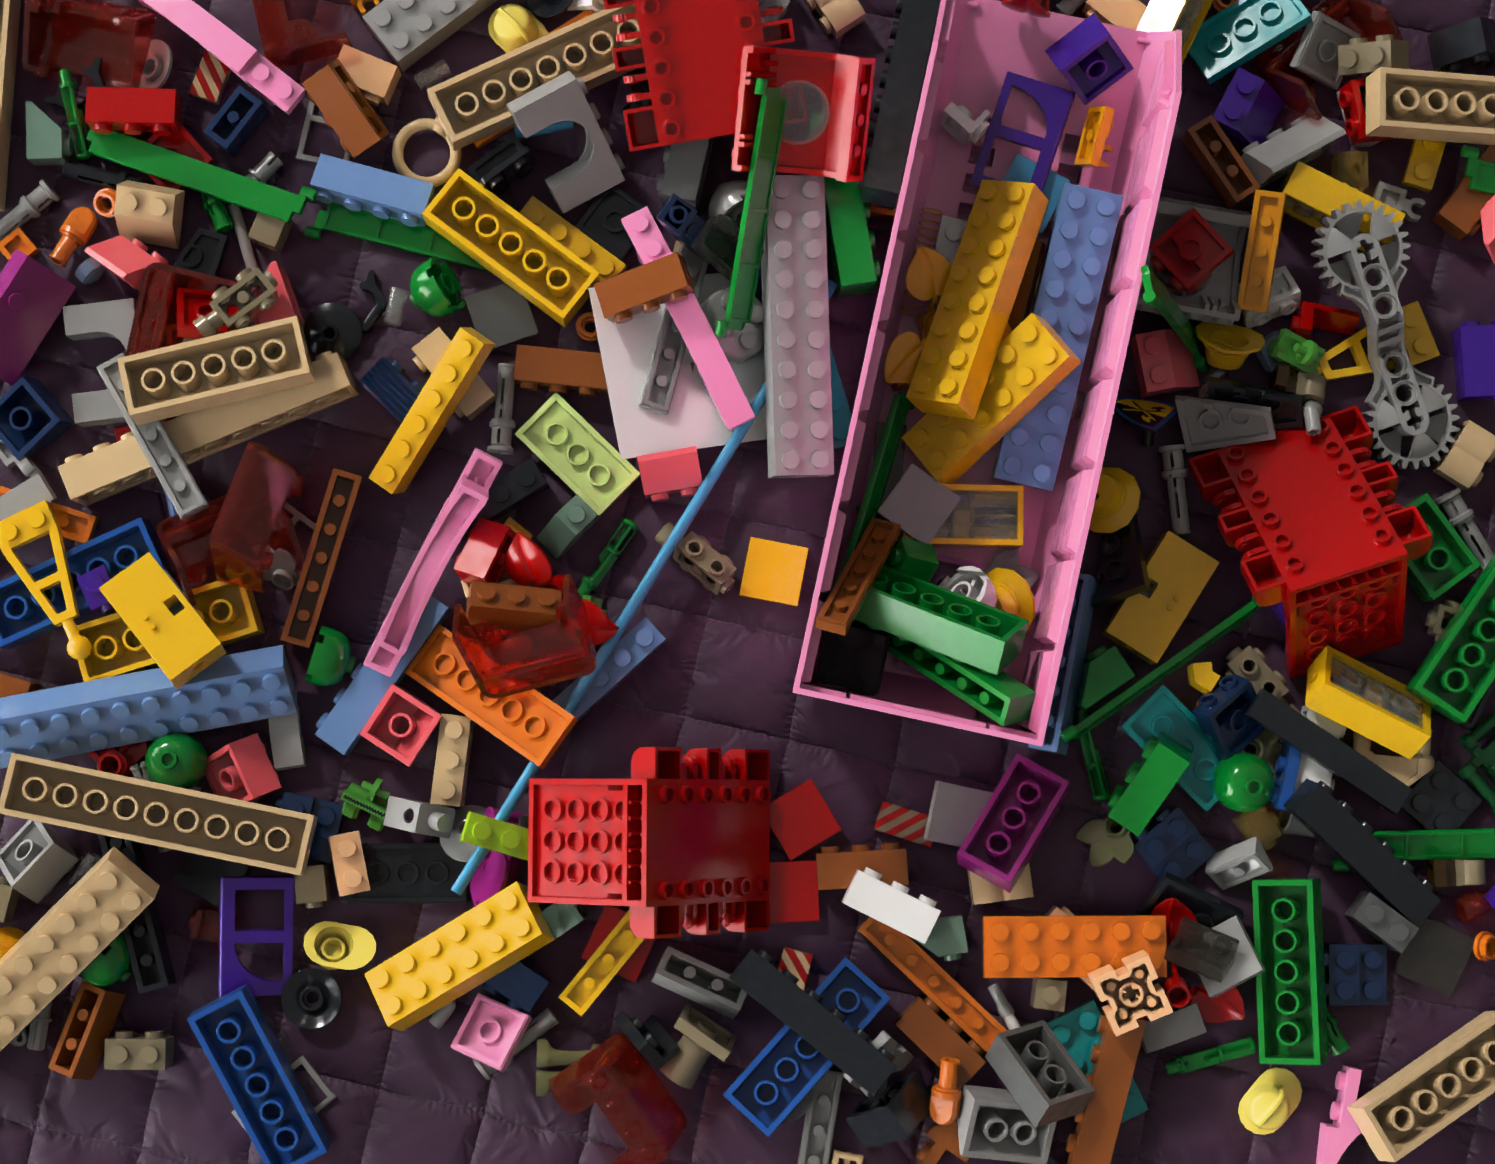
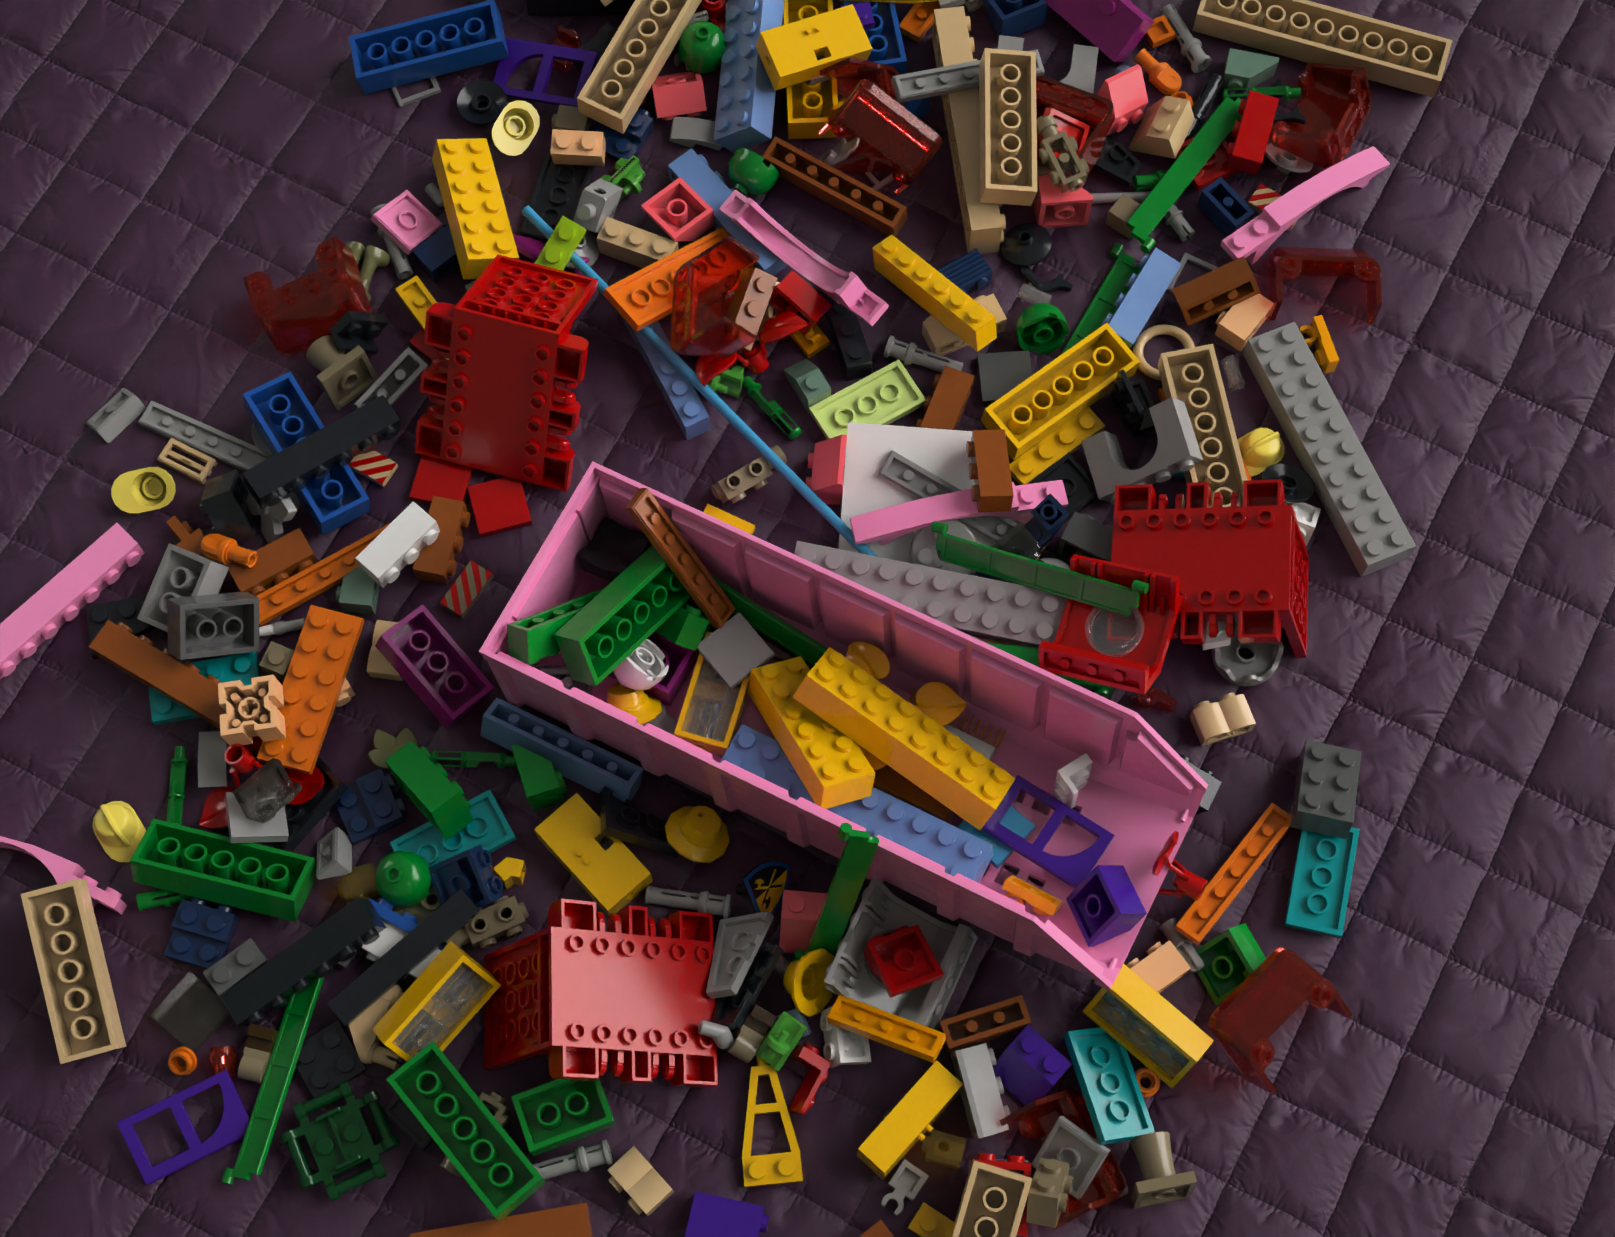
camera: 105 degrees right, 15 degrees down
light grey tile [924,780,993,847] -> none
green piece [1059,596,1261,743] -> none
light grey beam [1311,200,1460,470] -> none

